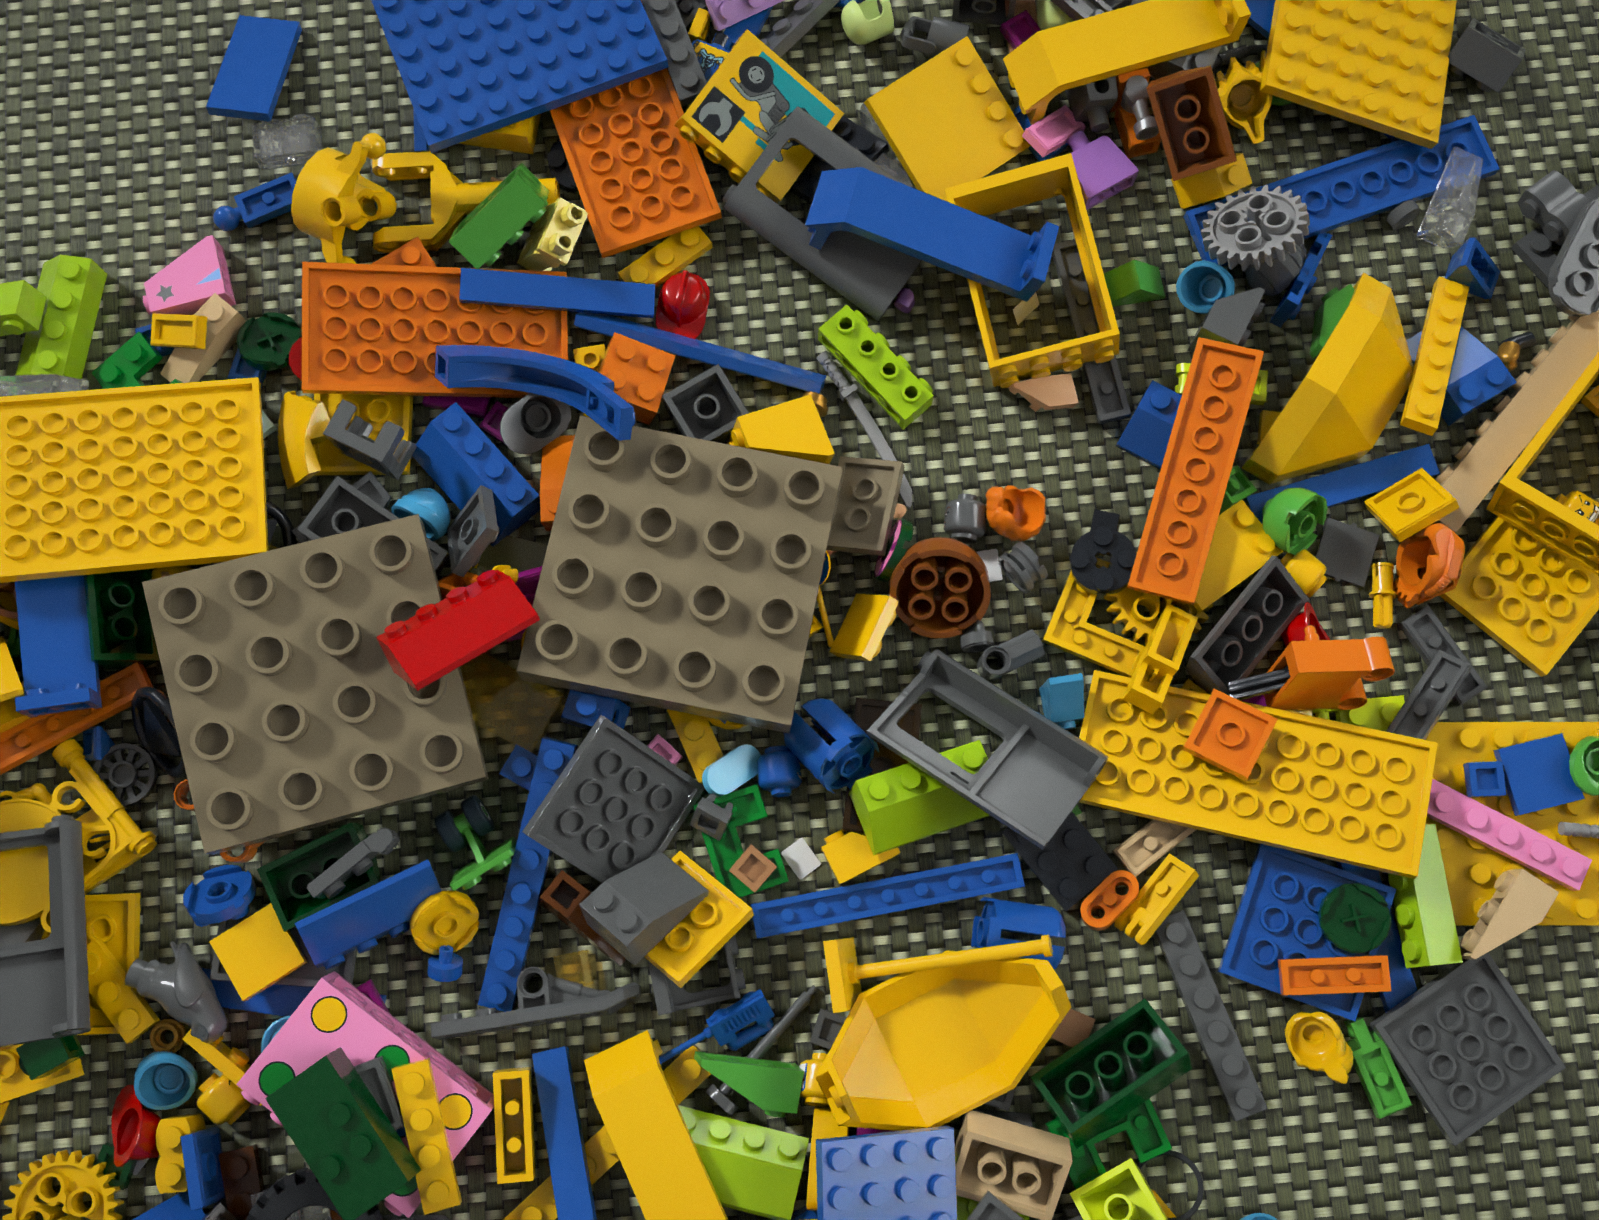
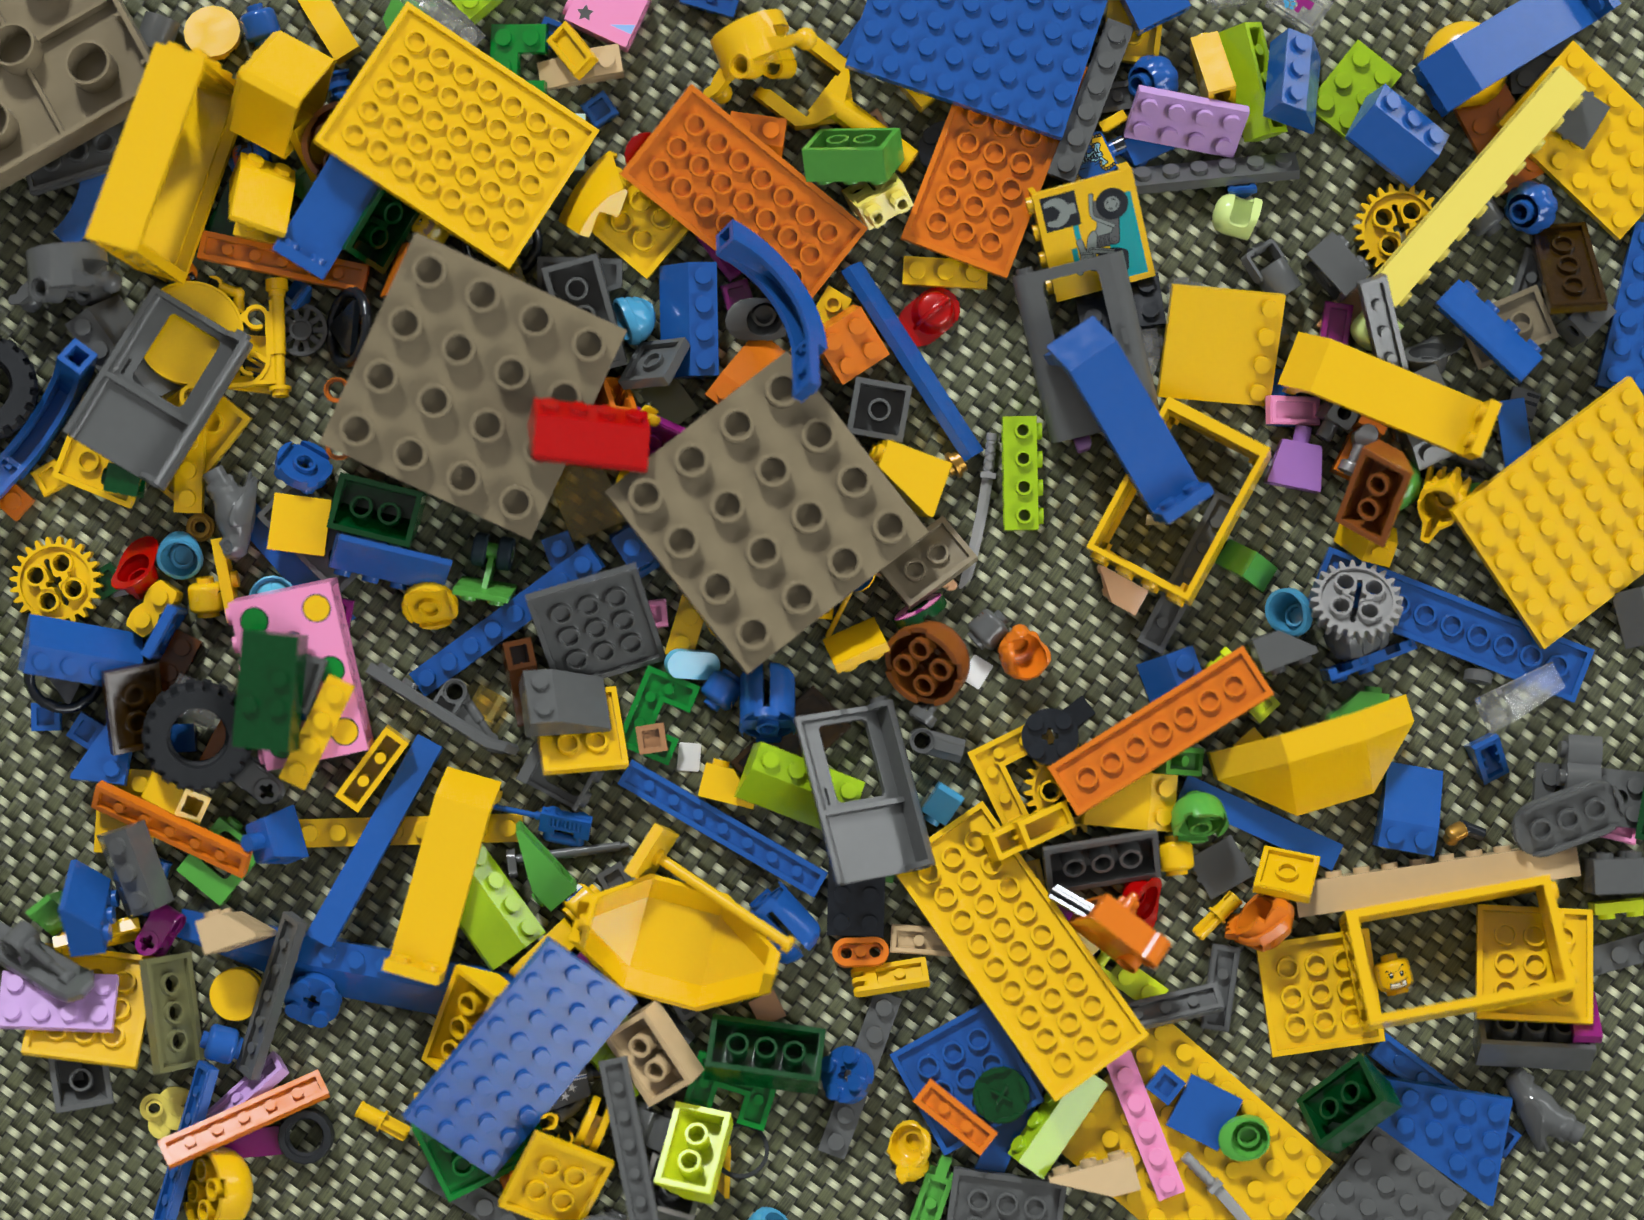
camera: 45 degrees right, 10 degrees up
dark green tile [236,312,302,371] -> none
dark grey hinge [307,827,400,899] -> none
dark grey panel [323,399,417,480] -> none
blue tile [427,945,463,982] -> none
blue tile [459,268,655,318] -> none
dark grey tile [690,793,733,841] -> none
dark grey wheel [998,541,1048,594] -> none
orange plate [1183,688,1278,781] -> none
yellow plate [1400,276,1469,436] -> none
none -> blue plate [821,1046,874,1104]

